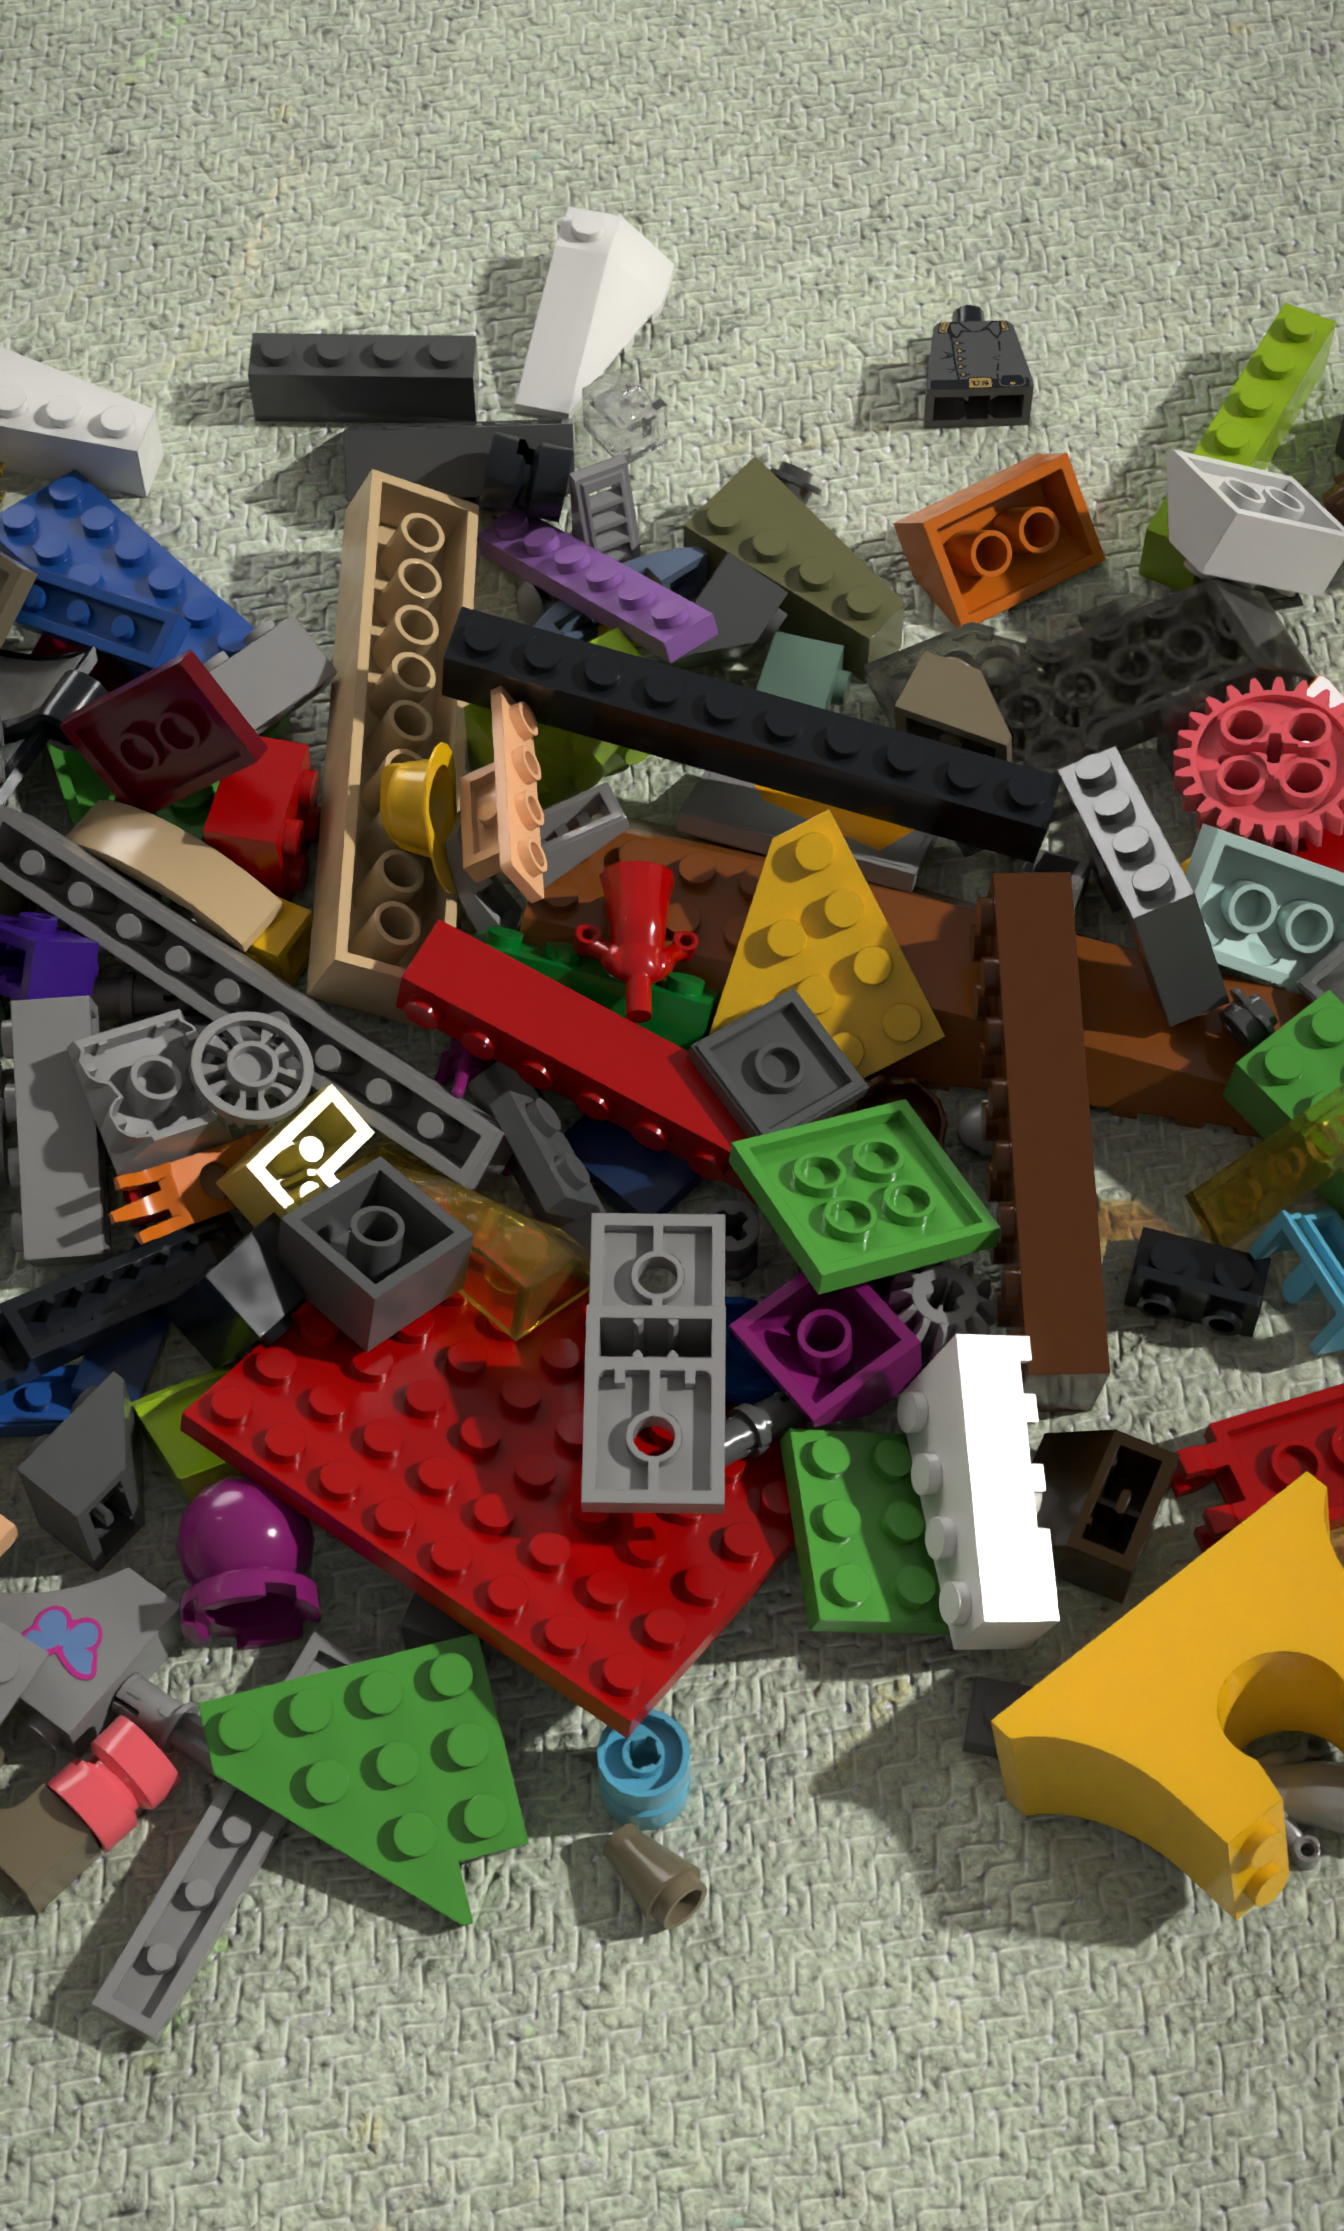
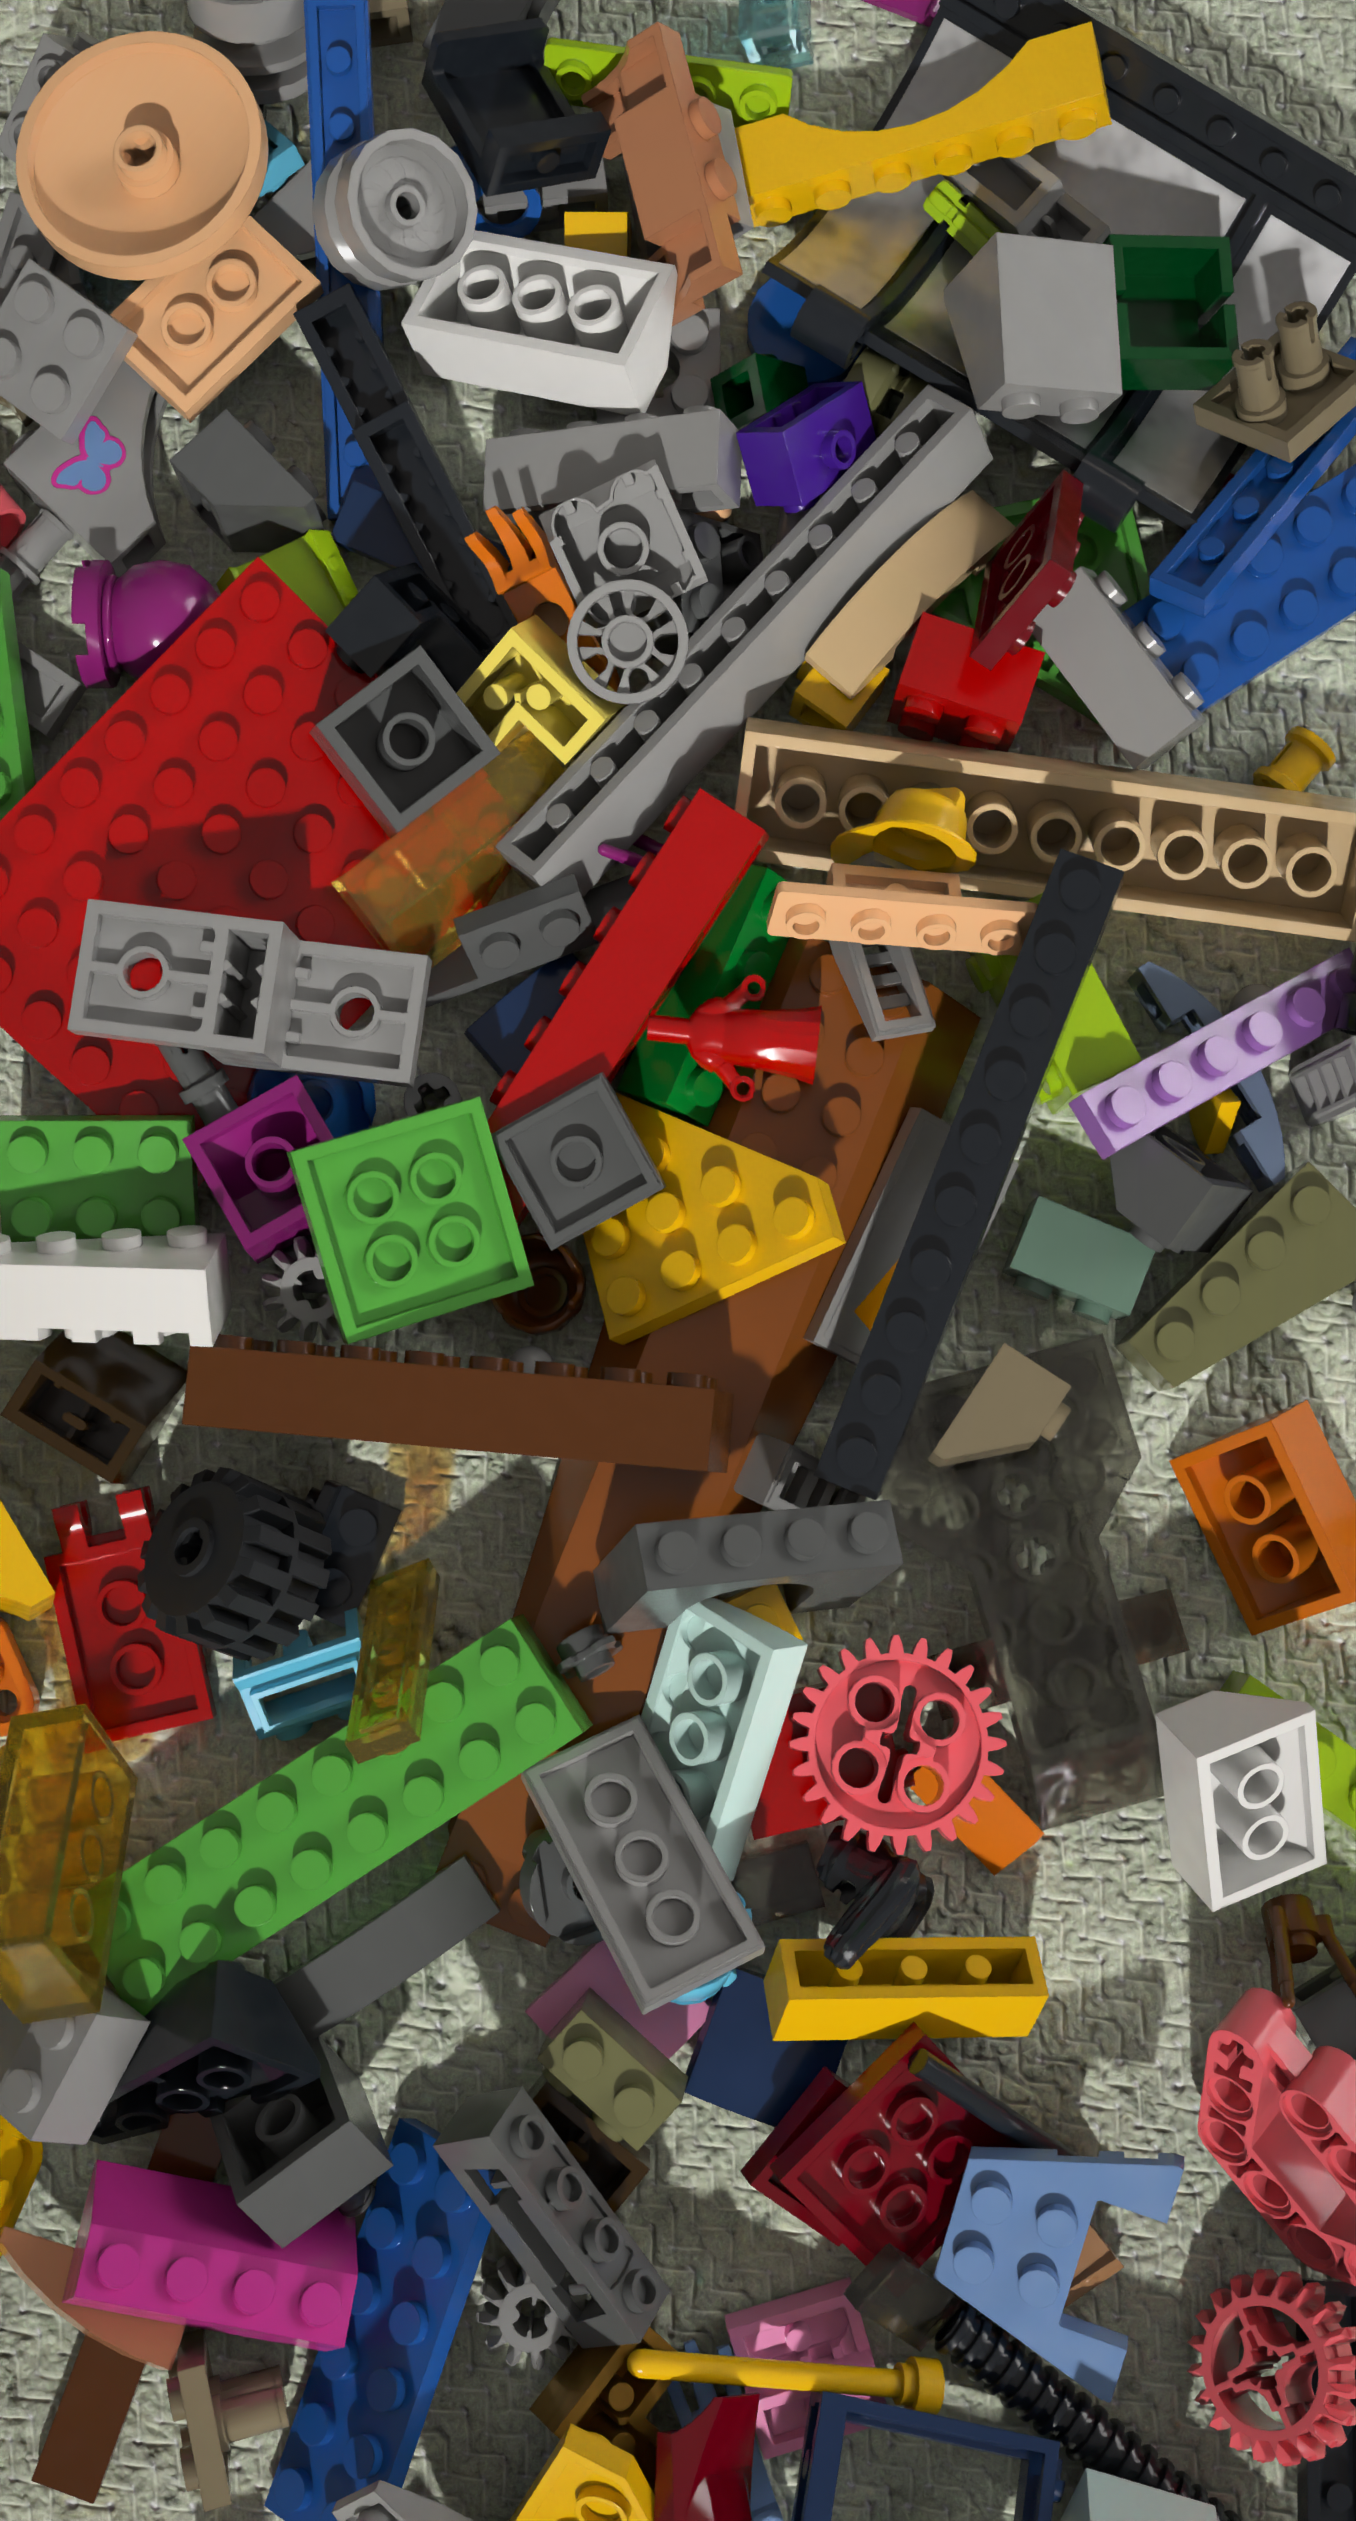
camera: 90 degrees right, 25 degrees up
none -> black wheel [138,1467,332,1661]
none -> yellow bush [1253,726,1336,792]

